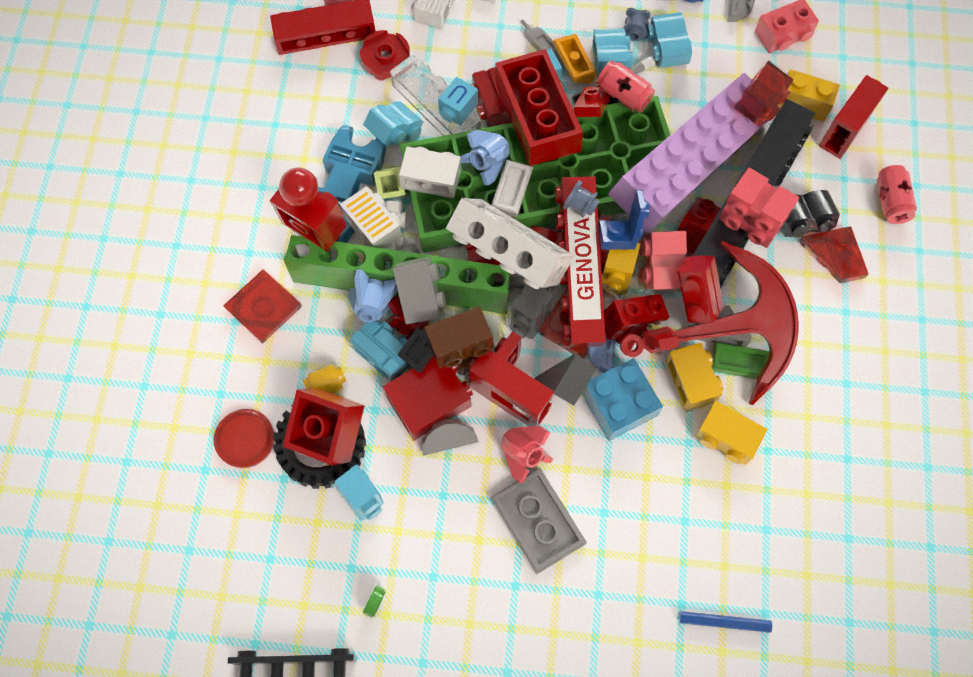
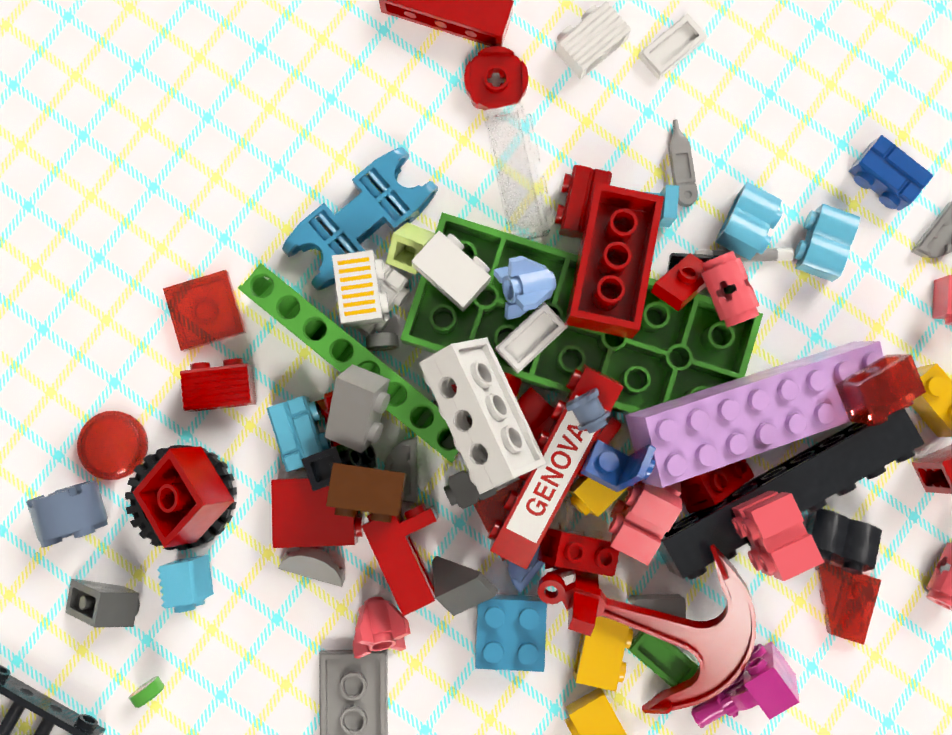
camera: 25 degrees right, 15 degrees up
red brick [269,167,347,252] -> none
yellow brick [302,363,347,394] -> none
light blue brick [348,269,398,323] -> none
medium azure brick [363,101,424,146] -> none
medium azure brick [438,76,478,126] -> none
light orange slope [553,33,596,84] -> none
sand blue brick [623,7,651,41] -> none
red brick [677,256,724,323] -> none
none -> sand blue brick [26,480,108,548]
none -> dark grey slope [65,579,140,628]
none -> red brick [180,358,257,412]
none -> dark pink brick [691,641,800,728]

